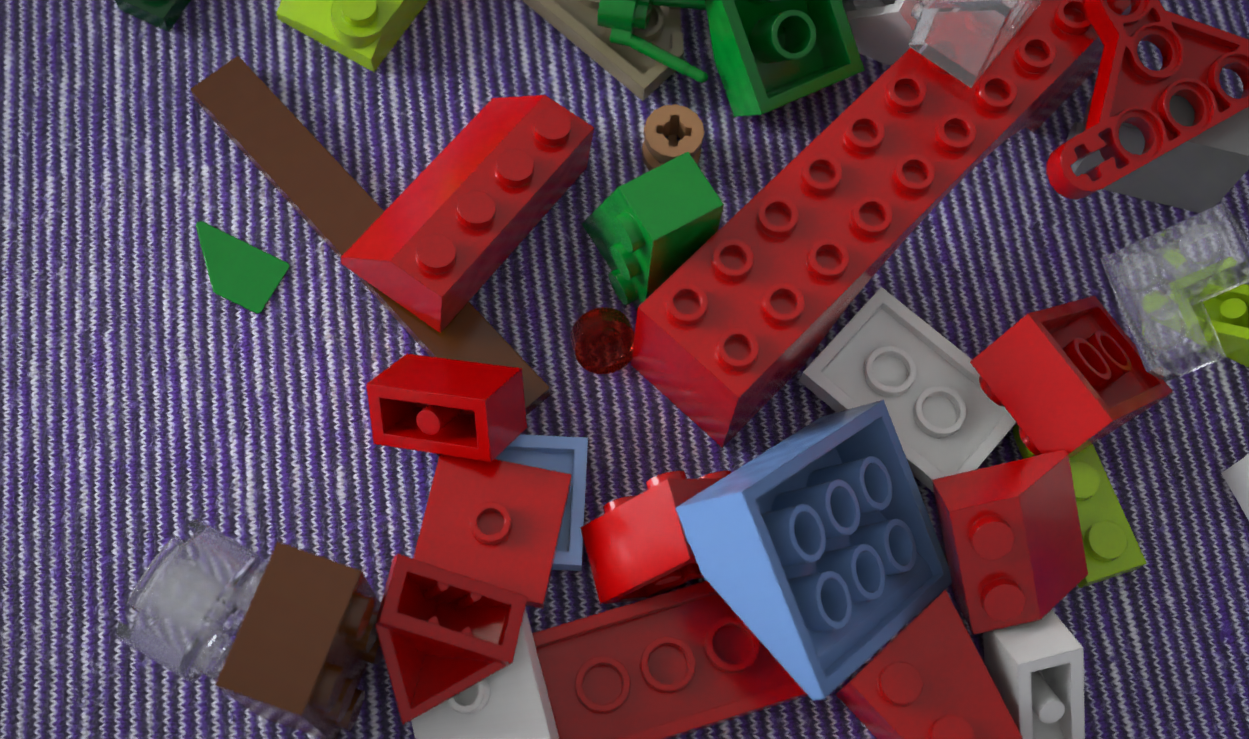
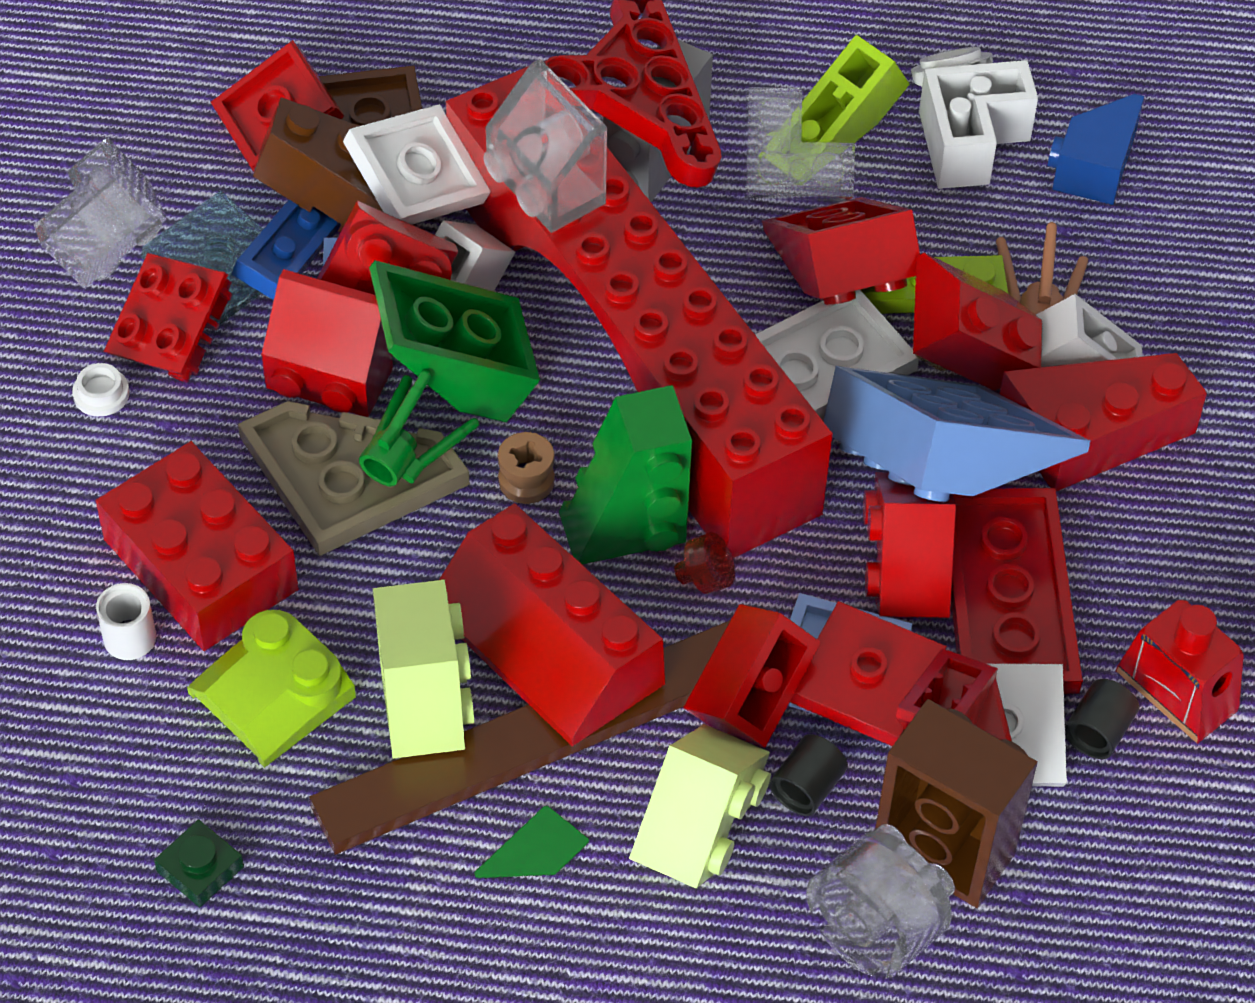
camera: 70 degrees left, 15 degrees down
none -> yellowish green brick [373,580,474,758]
none -> yellowish green brick [629,724,771,888]
none -> pearl dark grey beam [769,734,848,816]
none -> nougat plant [996,222,1088,315]

